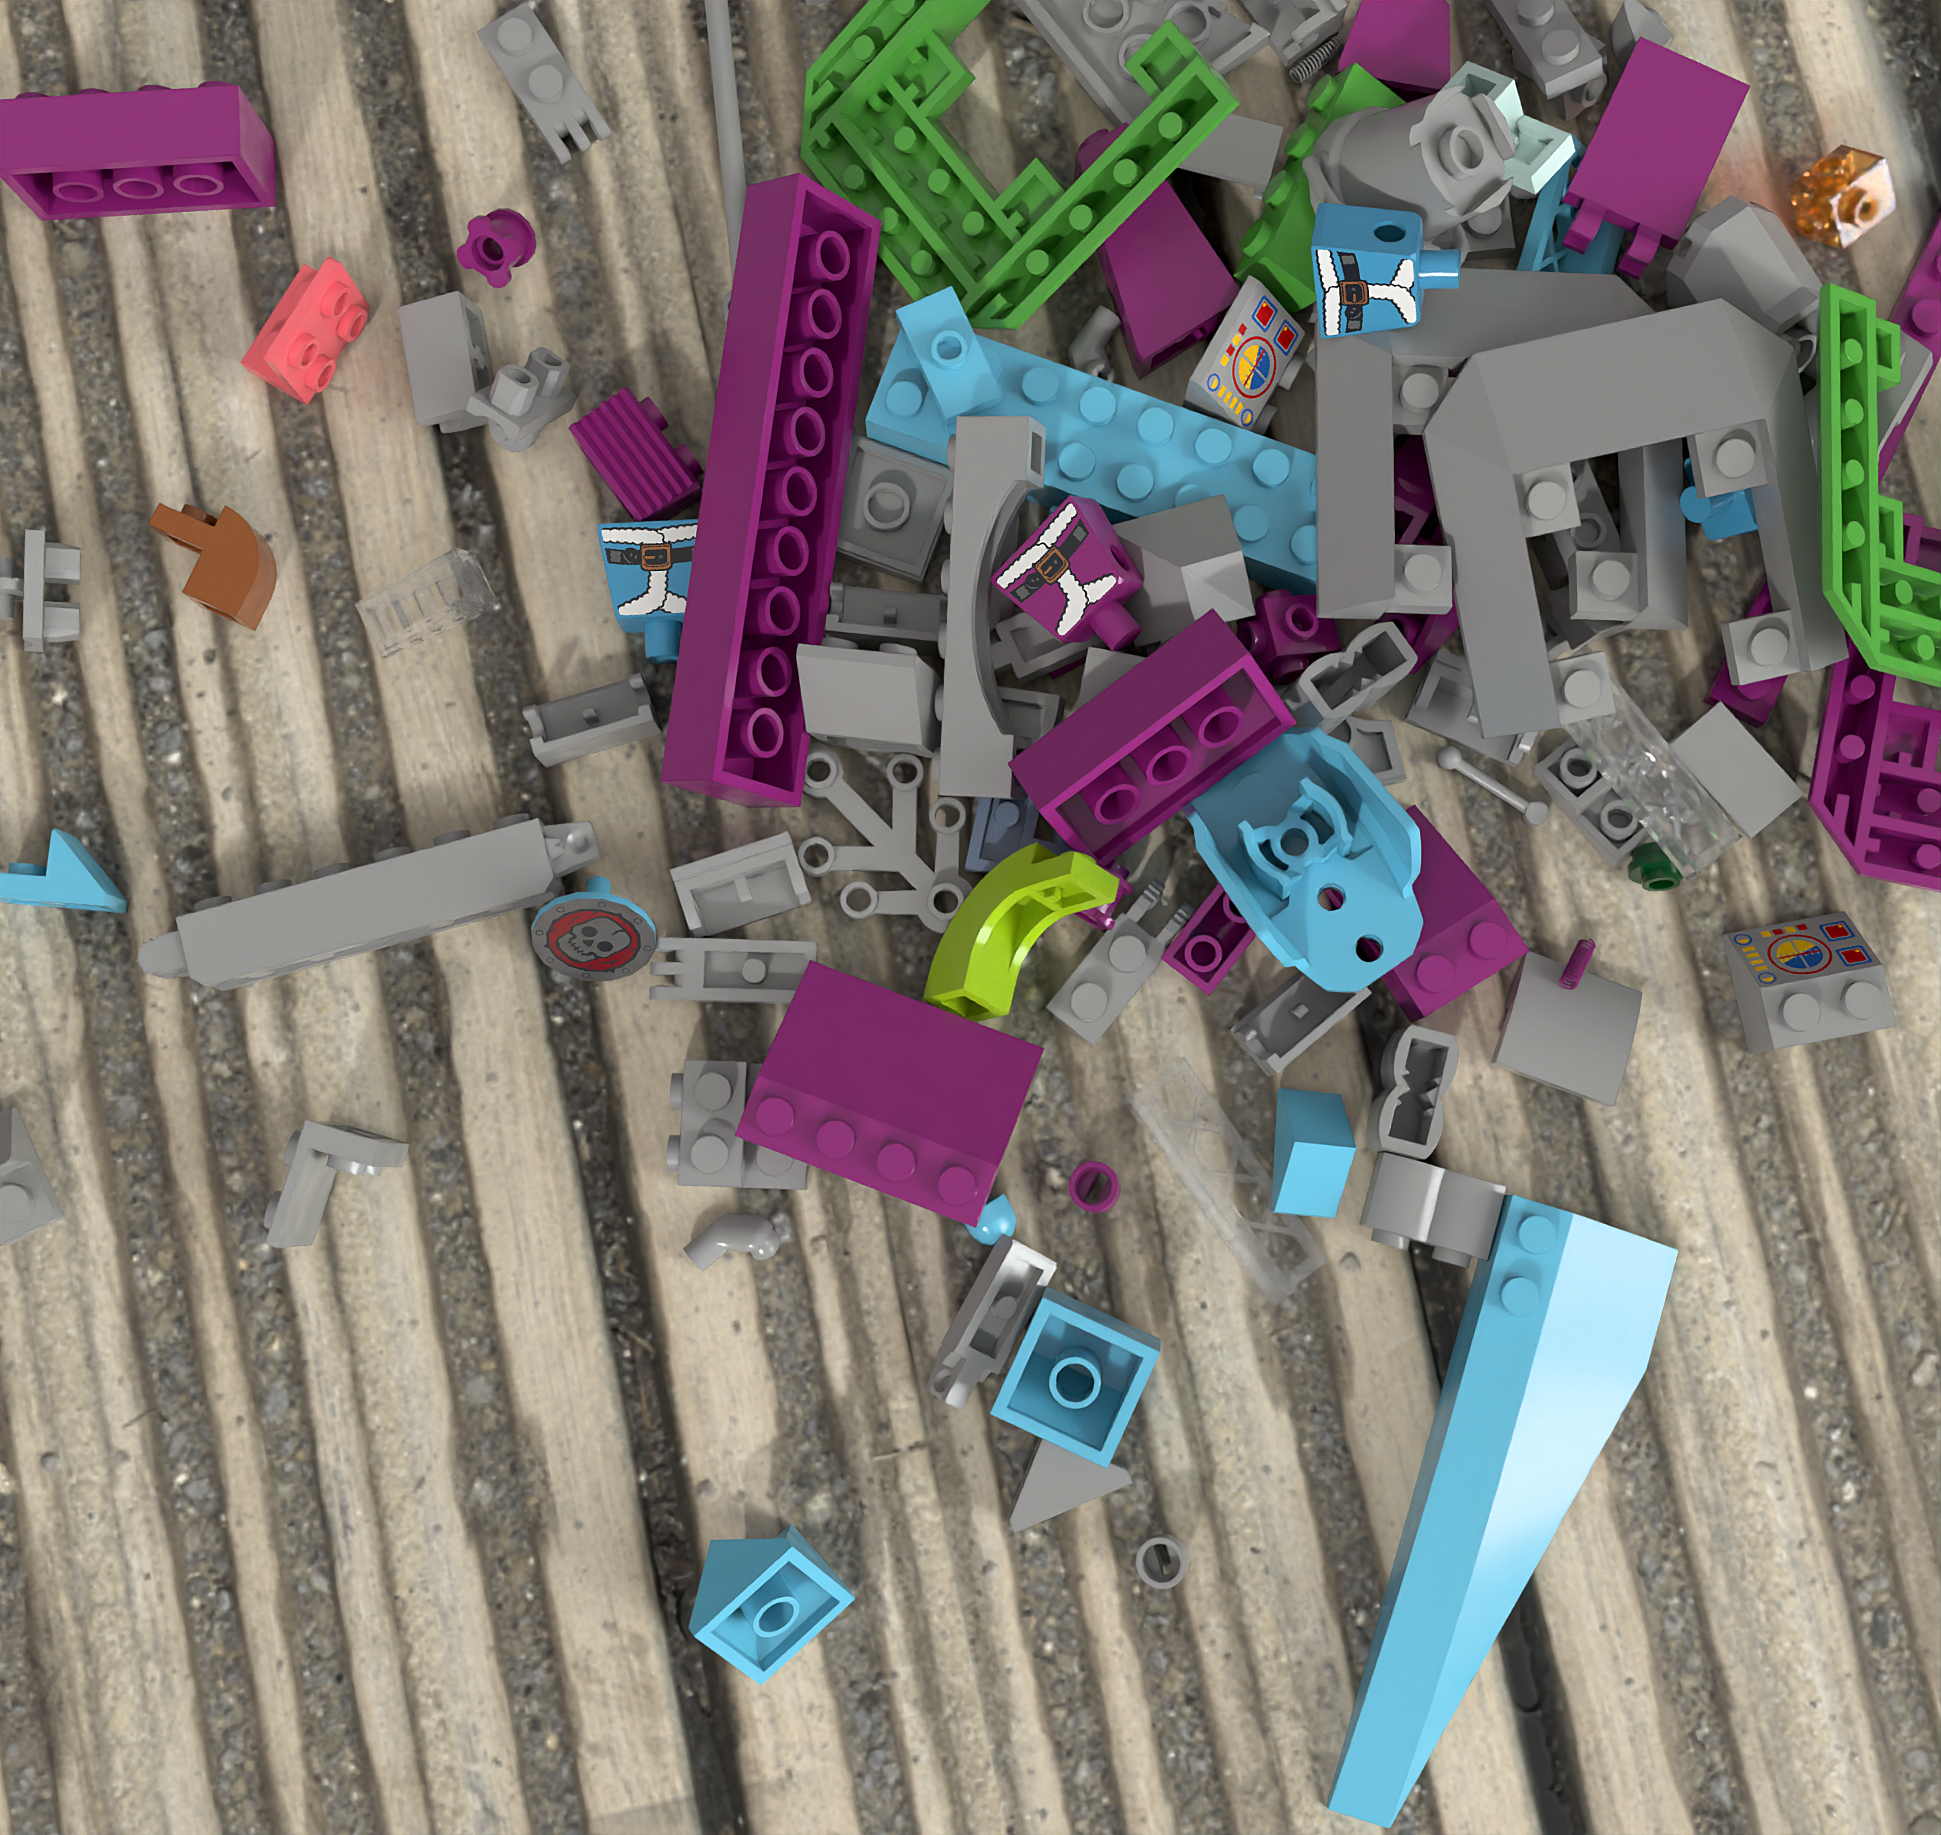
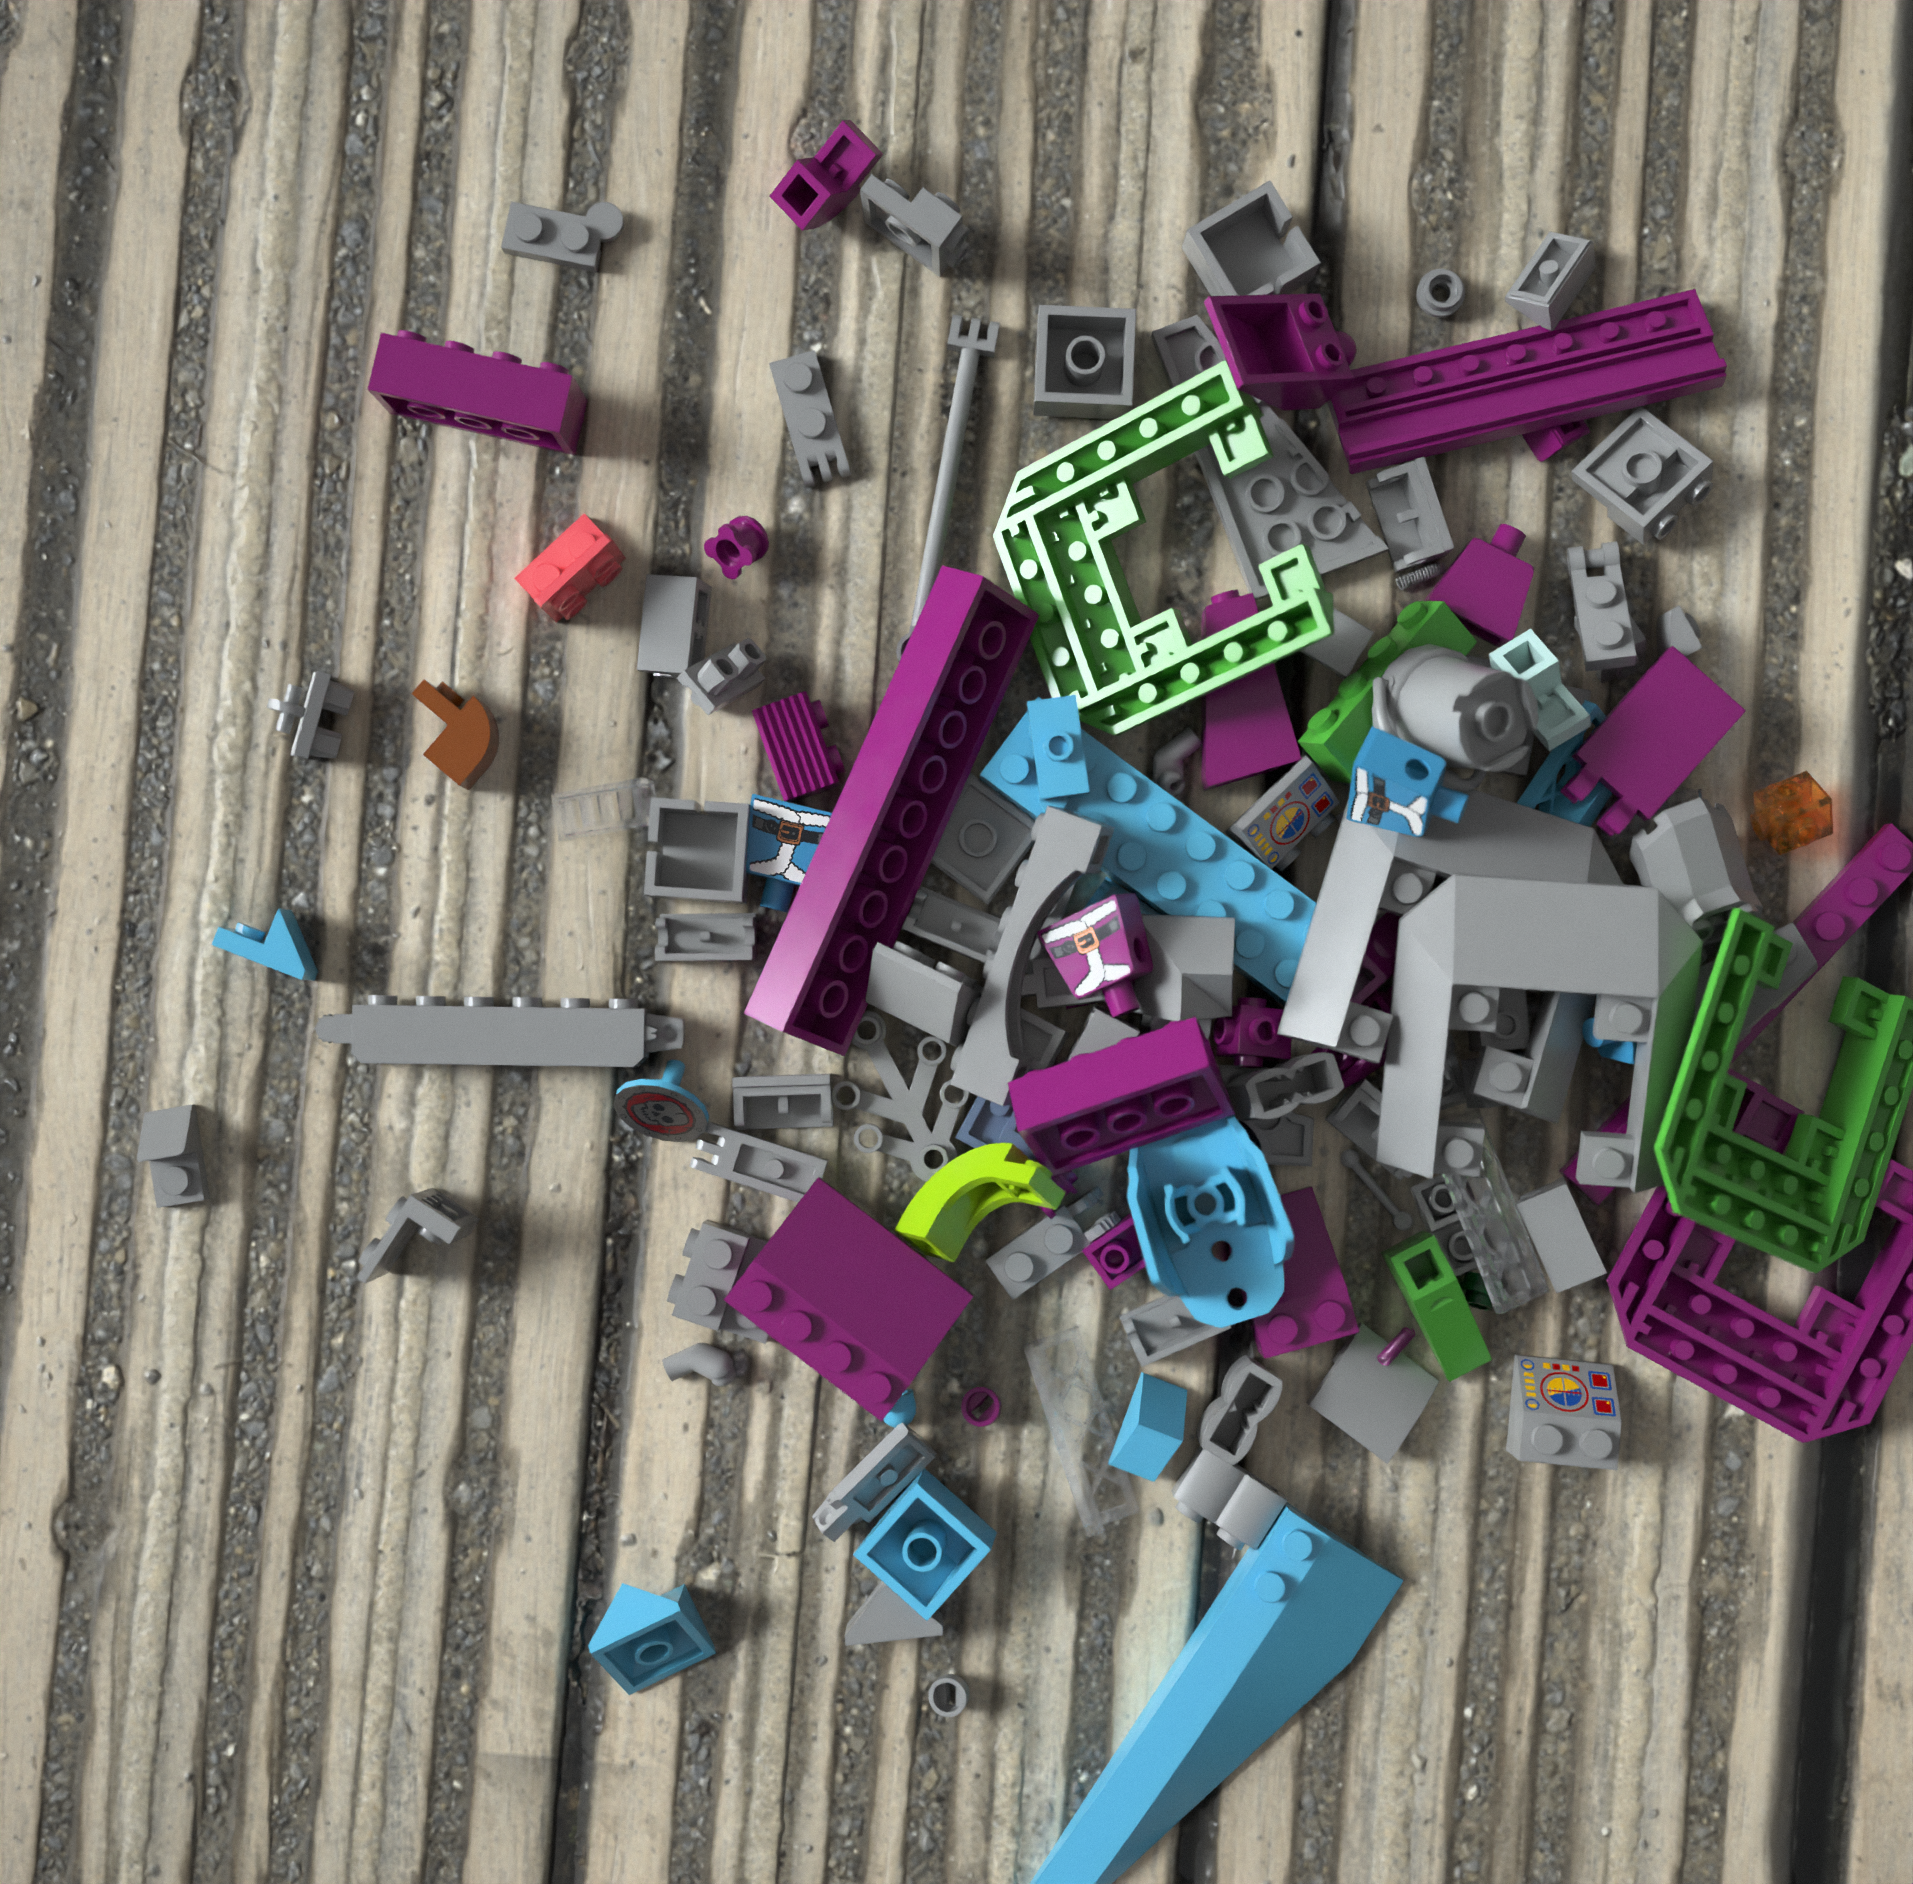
camera: 20 degrees right, 5 degrees up
none -> light grey piece [644,797,750,904]
none -> bright green slope [1380,1230,1492,1382]

